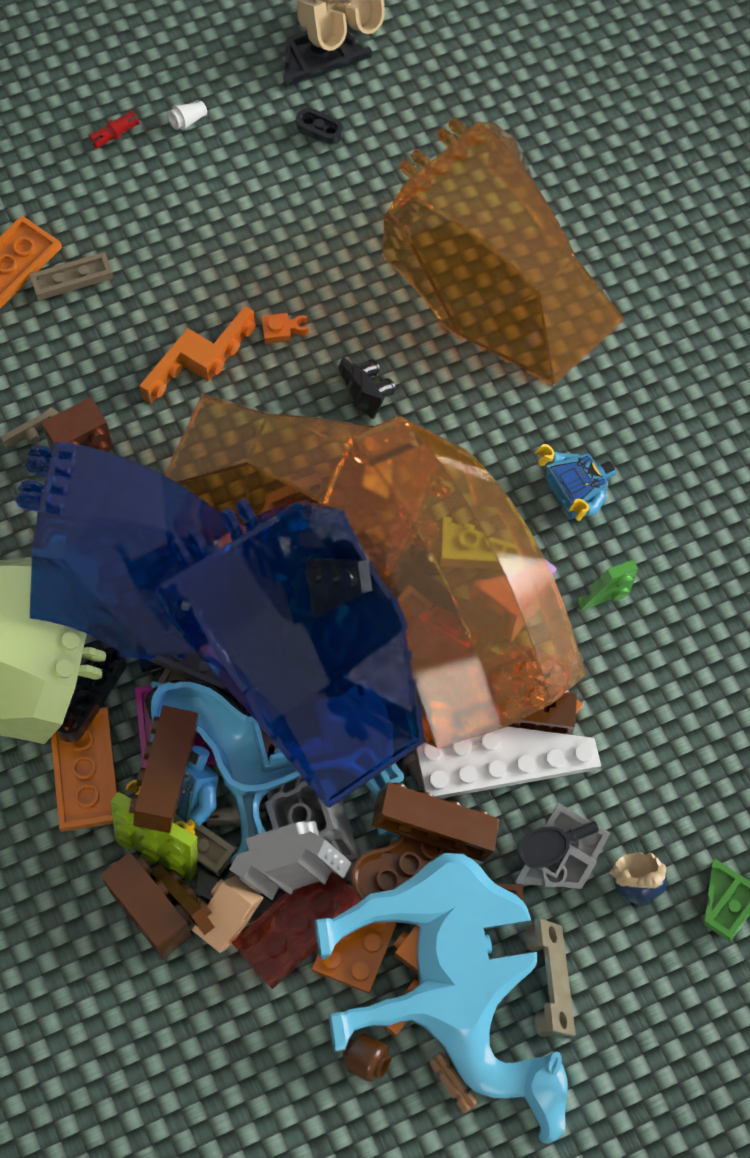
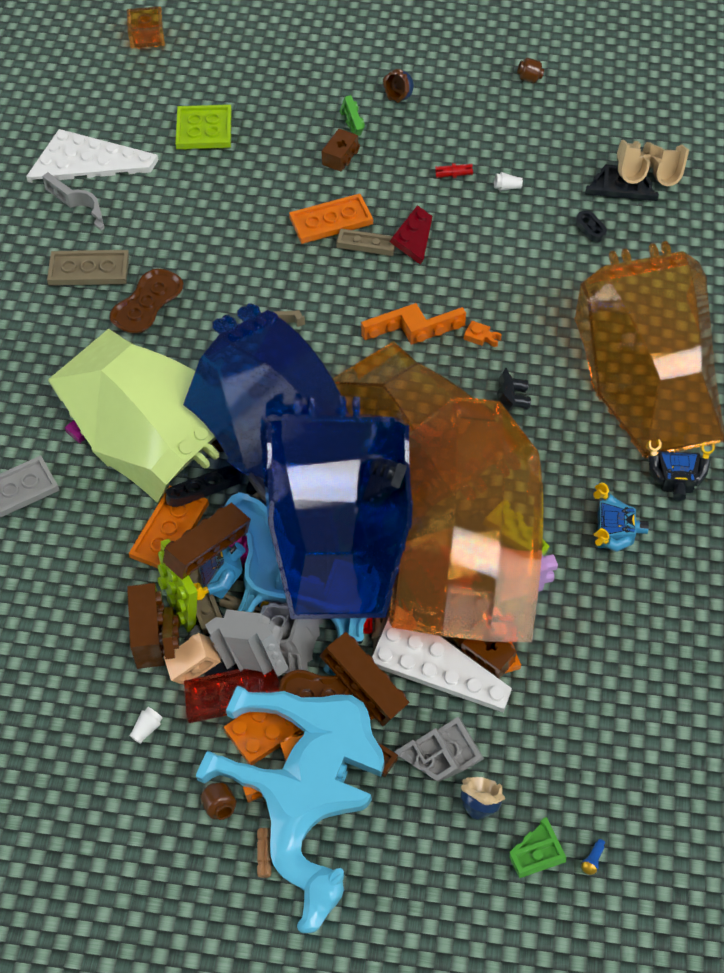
camera: 35 degrees right, 10 degrees down
copper brick [42,397,113,473] -> none
black piece [518,821,599,869] -> none
dark tan brick [525,919,576,1037] -> none
bright green wing [577,560,638,611] -> none
none -> white cone [129,707,163,744]
none -> dark red wing [389,205,433,265]
none -> torso [646,439,715,501]

